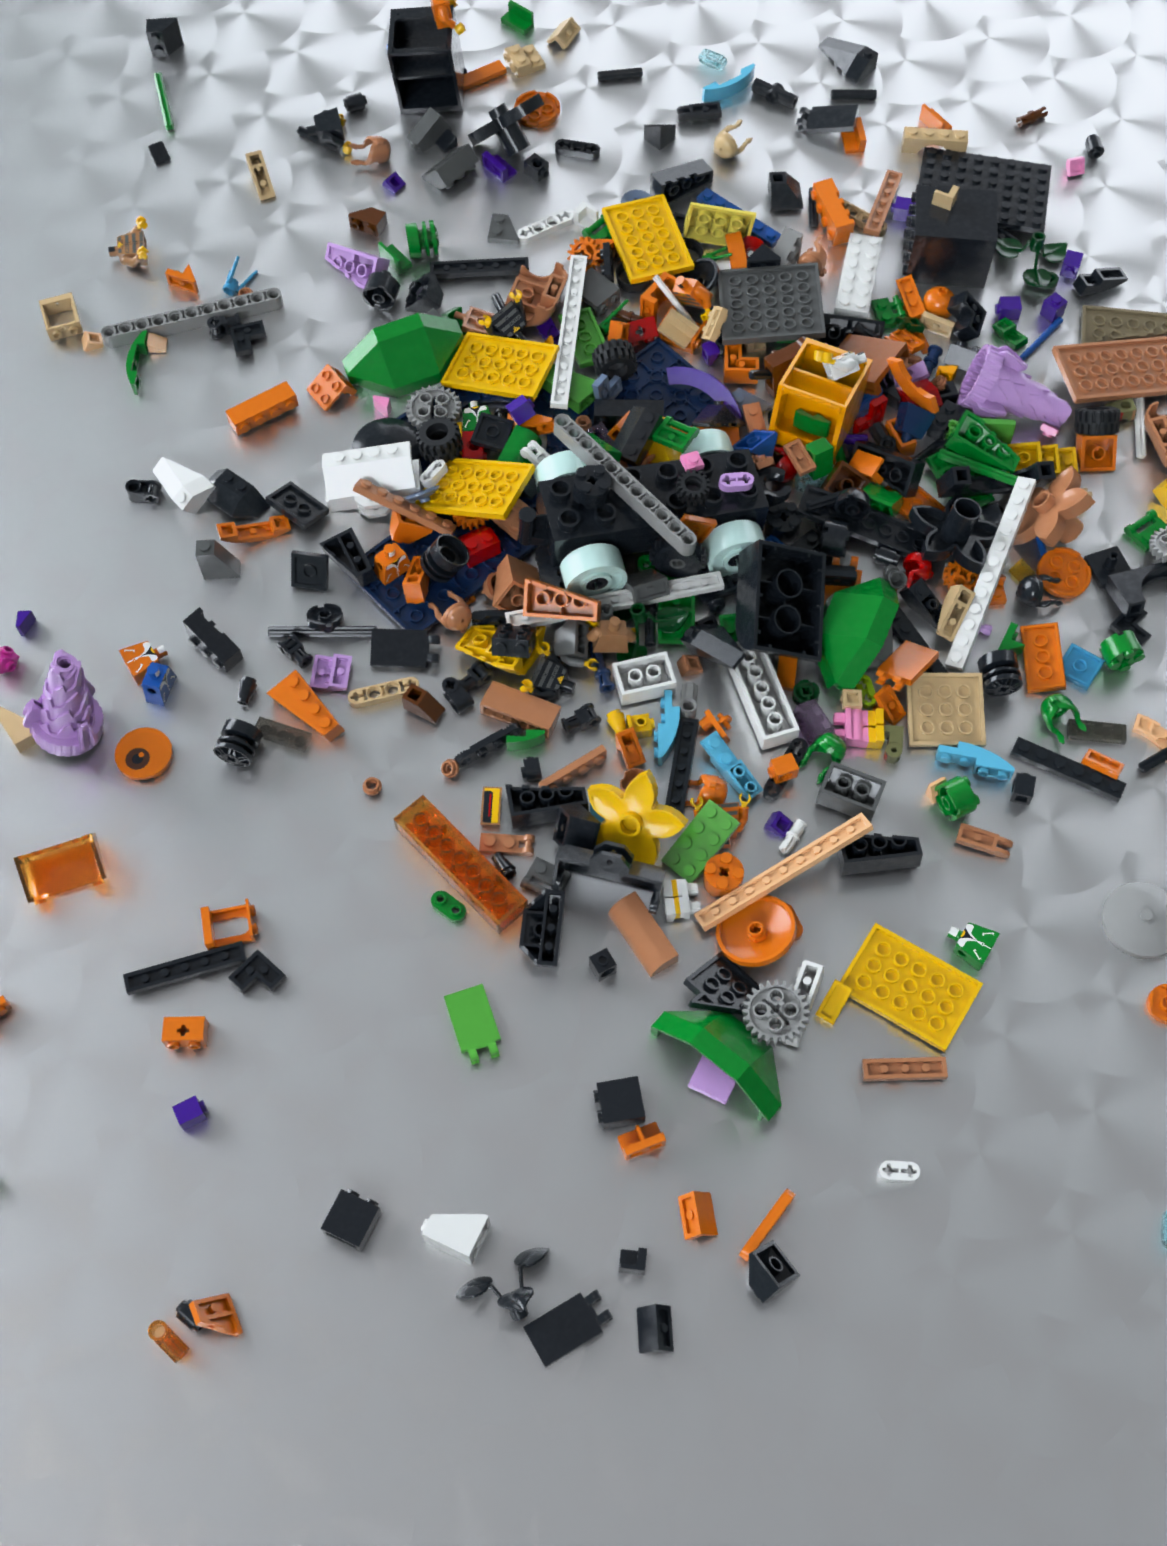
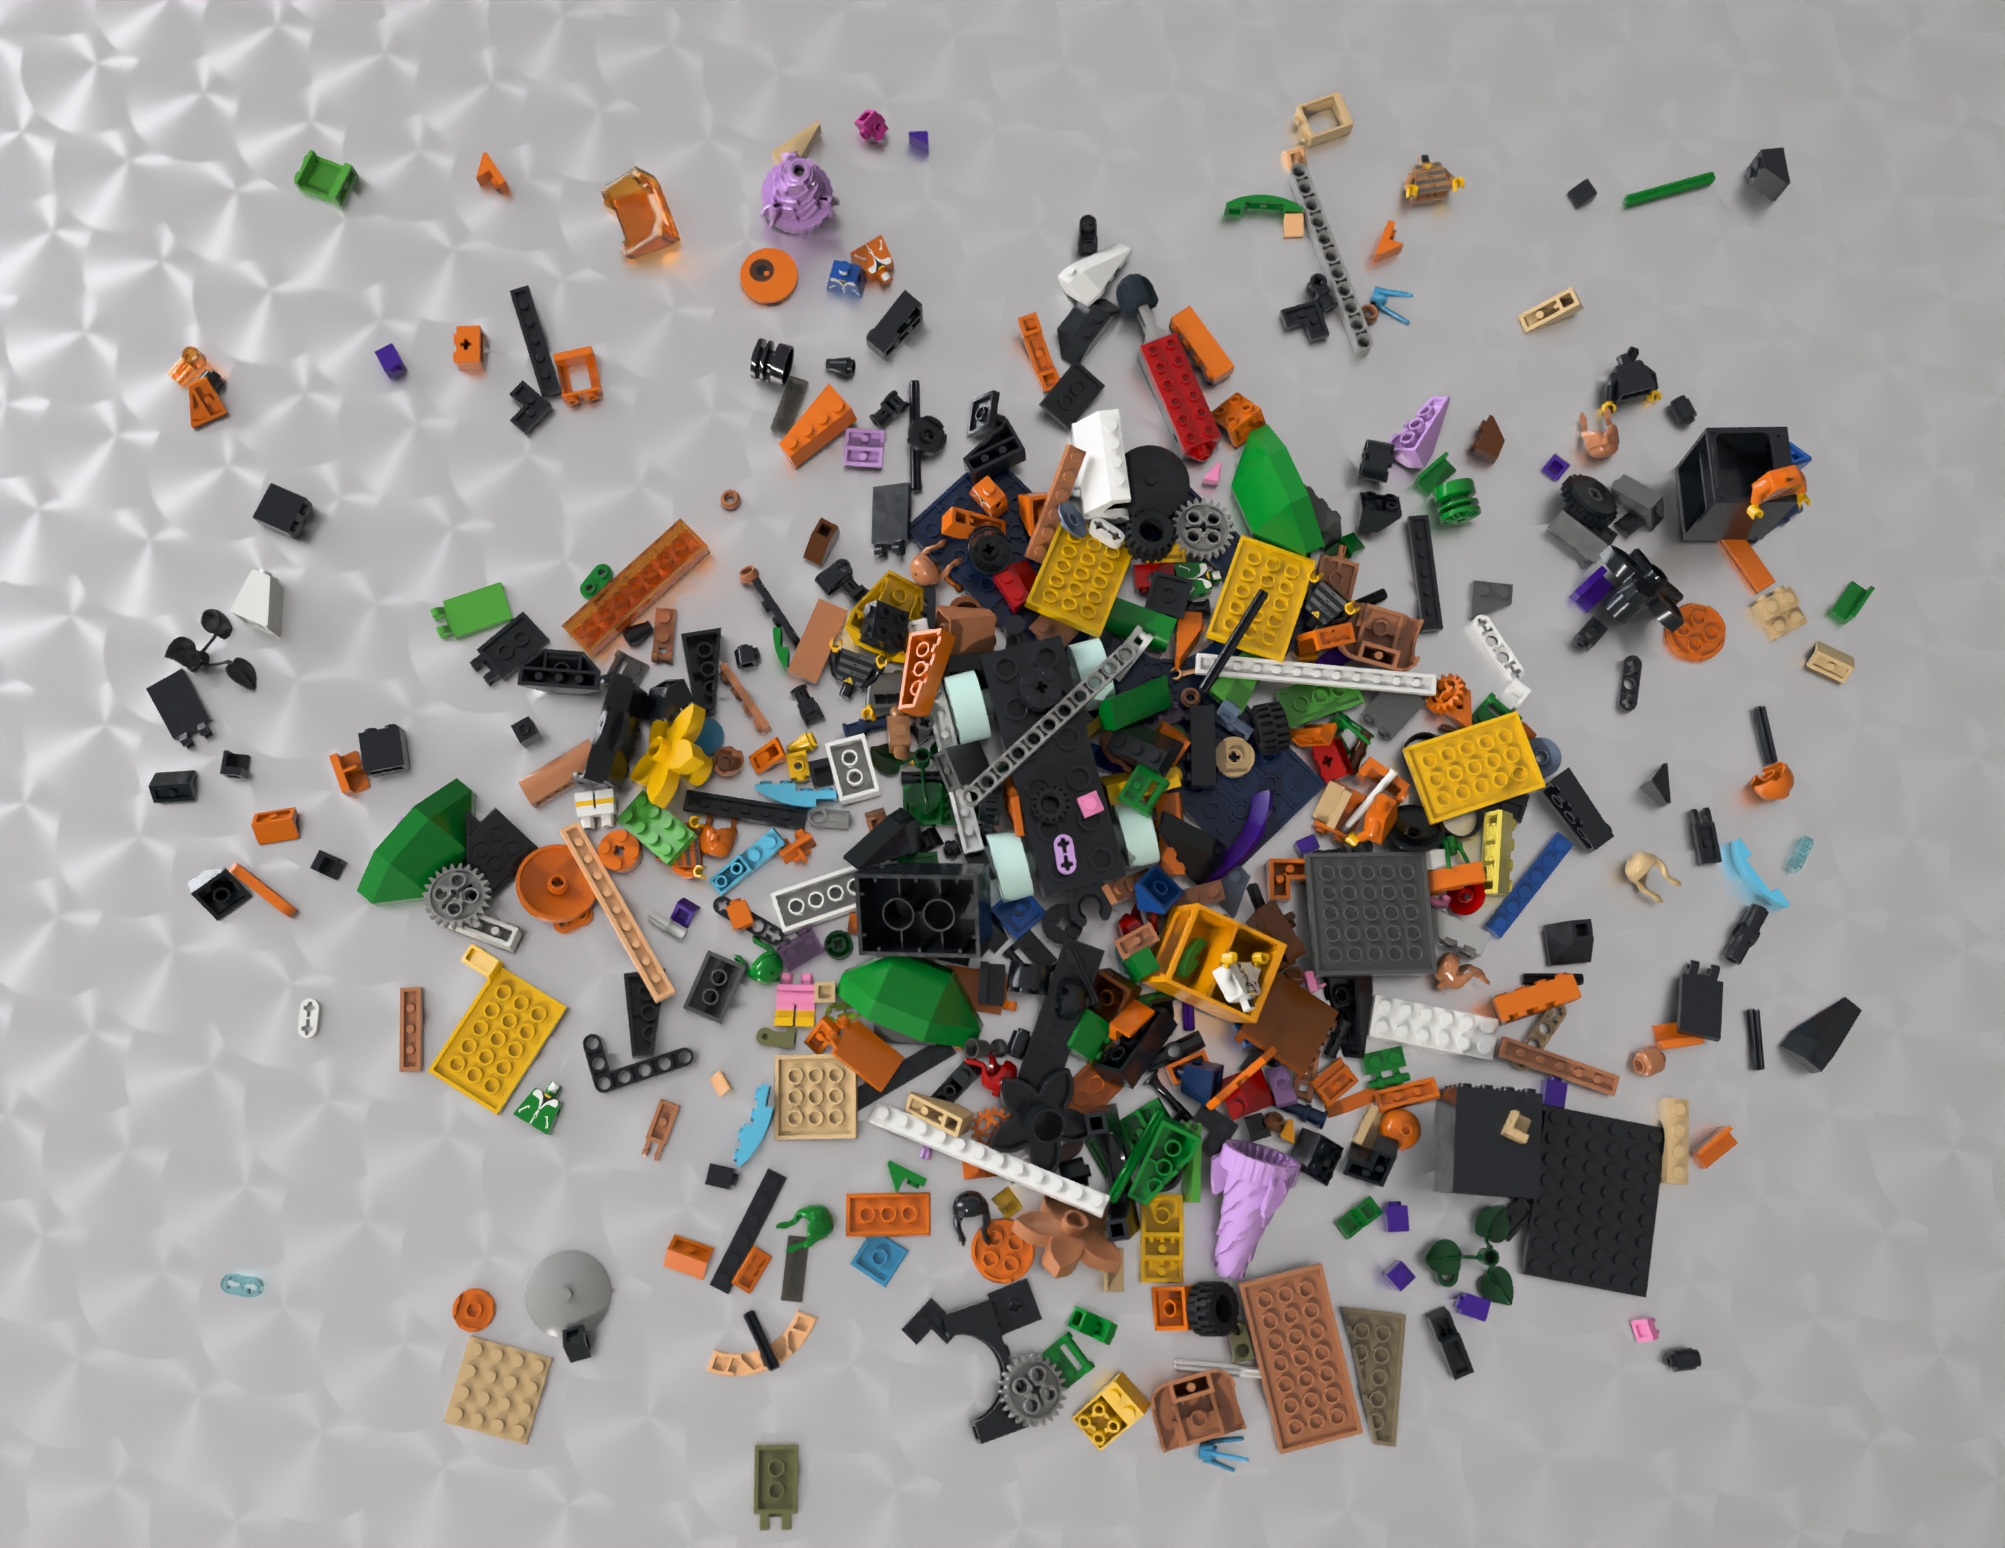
camera: 85 degrees right, 15 degrees up
dark grey slope [195,540,241,580] -> none
tan beam [348,677,420,708] -> none
slope [480,787,503,826] -> none
dark purple brick [505,394,536,426] -> none
black plate [600,242,614,283] -> none
tan plate [701,306,728,343] -> none
black slope [746,244,781,268] -> none
red plate [852,394,888,434] -> none
dark green plate [893,316,925,333] -> none
green brick [935,776,980,821] -> none
black wheel [977,649,1023,697] -> none
reddish brown pin [1016,106,1048,127] -> none
blue bar [1020,317,1063,361] -> none
bright pink plate [1040,422,1061,438] -> none
green brick [1099,630,1145,672] -> none
none -> black panel [310,850,348,880]
none -> black tile [470,612,550,686]
none -> black beam [583,1034,697,1094]
none -> orange panel [664,1234,714,1280]
none -> black panel [808,757,834,789]
none -> green brick [1067,1306,1118,1346]
none -> red piece [1116,274,1222,461]
none -> black axle [1198,589,1268,694]
none -> tan plate [1216,736,1255,778]
none -> orange panel [1295,622,1356,655]
none -> black gear [1560,474,1618,528]
none -> nougat head [1633,1047,1666,1077]
none -> orange cylinder [1750,762,1794,800]

